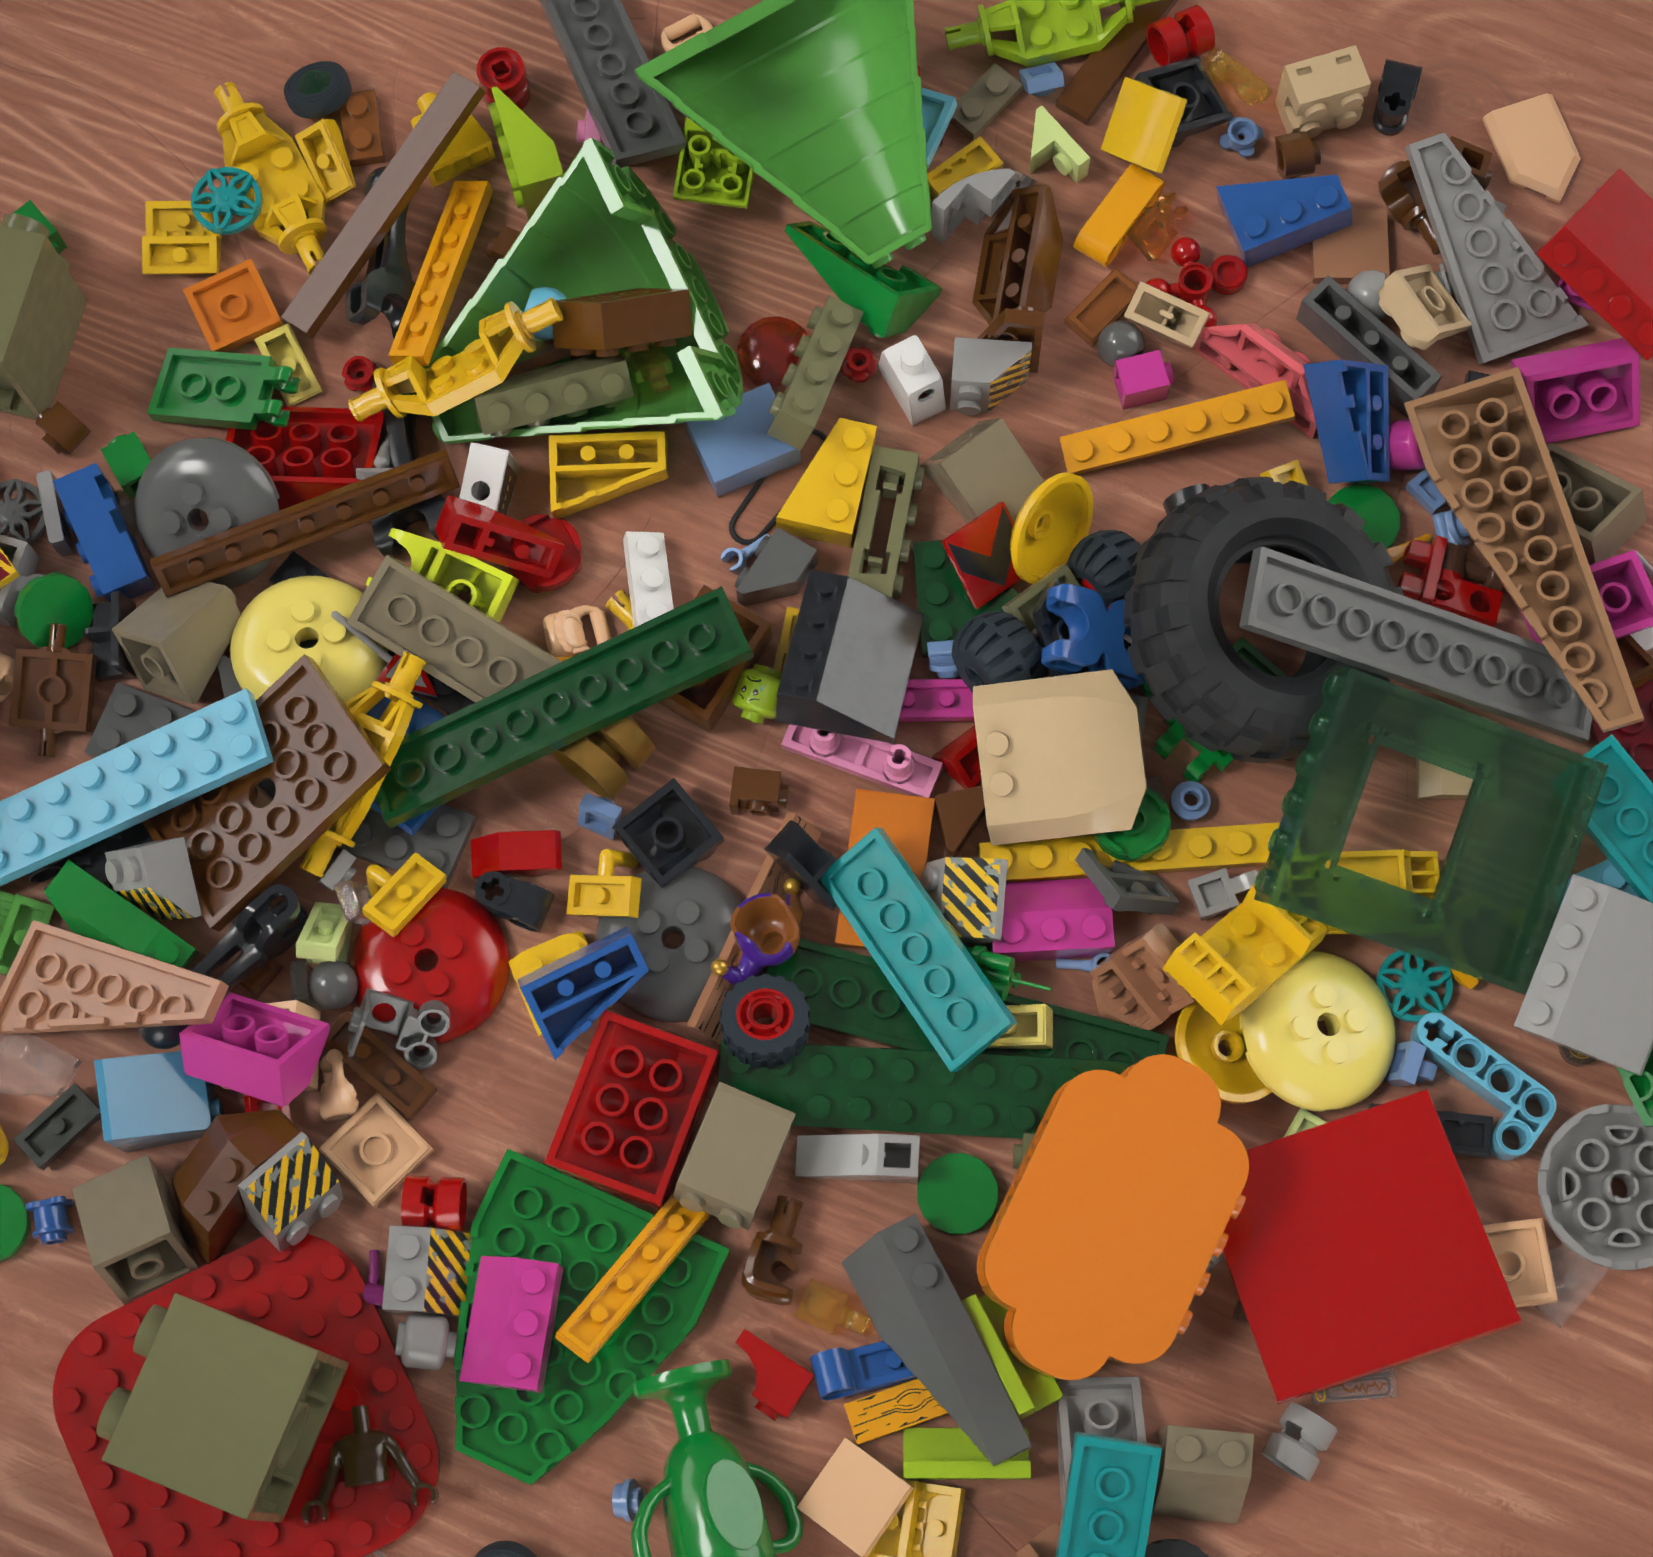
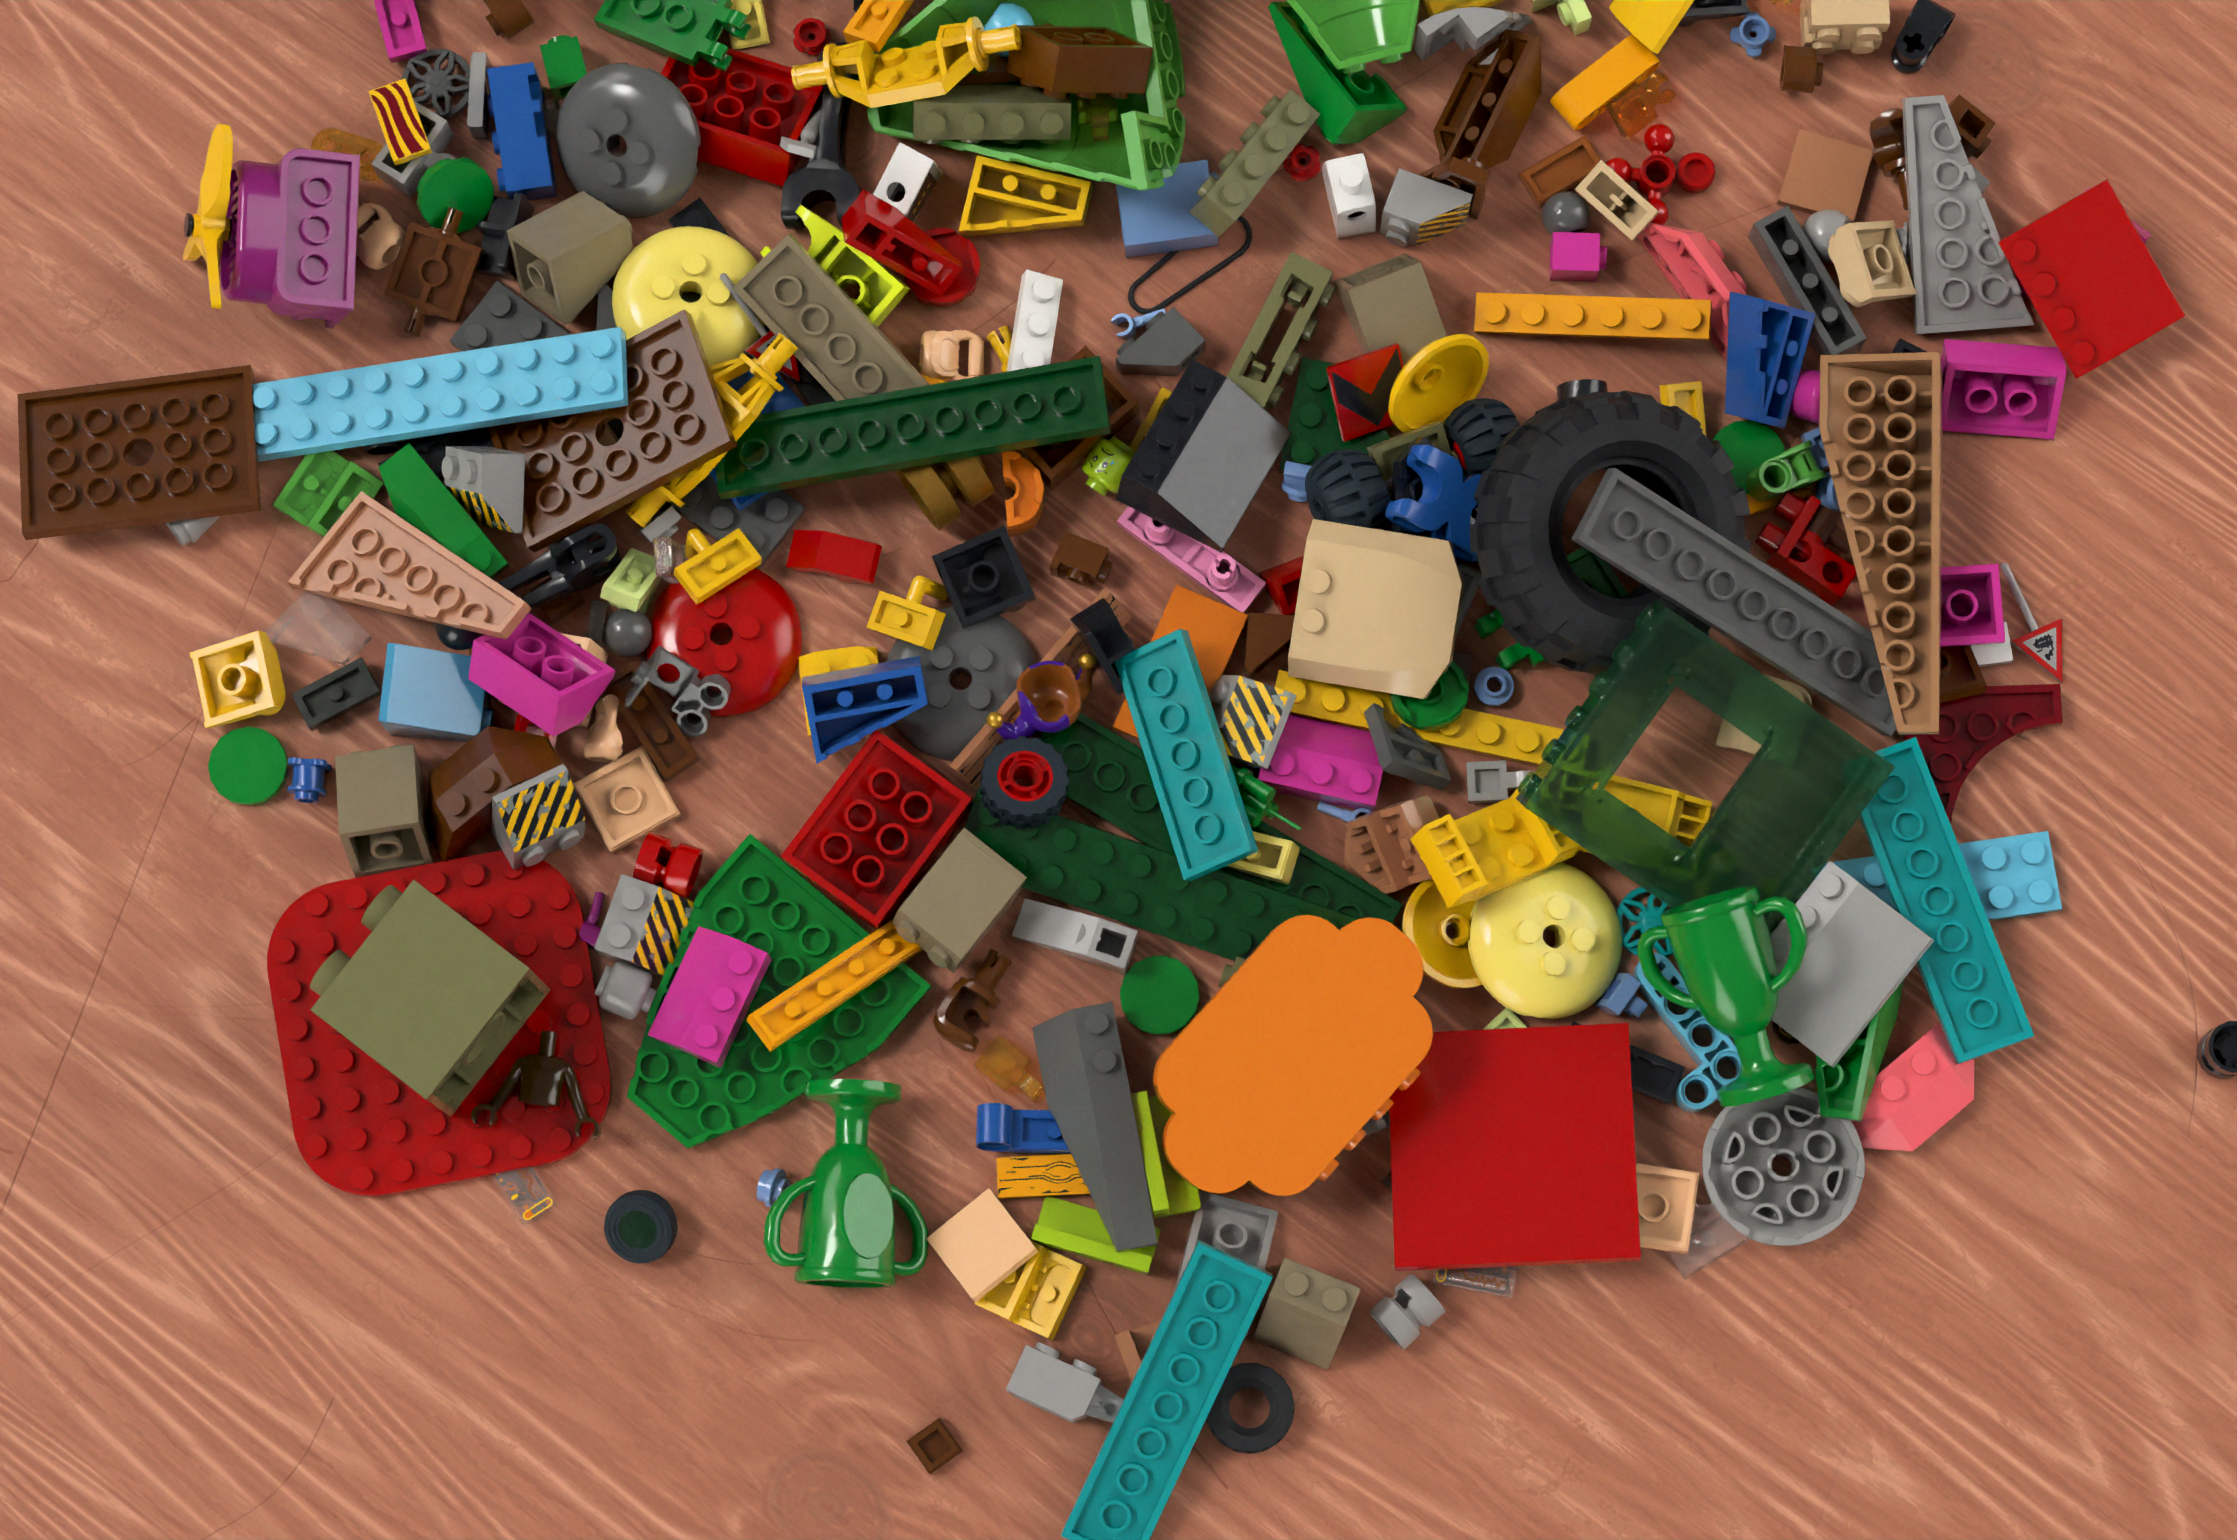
camera: 15 degrees right, 5 degrees up
reddish brown tile [150,449,460,597] -> none
black piece [475,871,555,933] -> none
medium blue plate [578,792,622,840] -> none
red arch [735,1329,815,1421] -> none
clear red dish [737,316,808,387] -> none
yellow wedge [776,418,877,548] -> none
dark pink plate [899,679,975,722] -> none
blue wedge [1216,175,1353,268] -> none
light nougat tile [1482,93,1581,204] -> none
dark tan slope [1547,442,1647,565] -> none
none -> orange cylinder [1002,451,1045,537]
none -> green piece [1637,885,1815,1107]
none -> bright green piece [1746,440,1827,501]

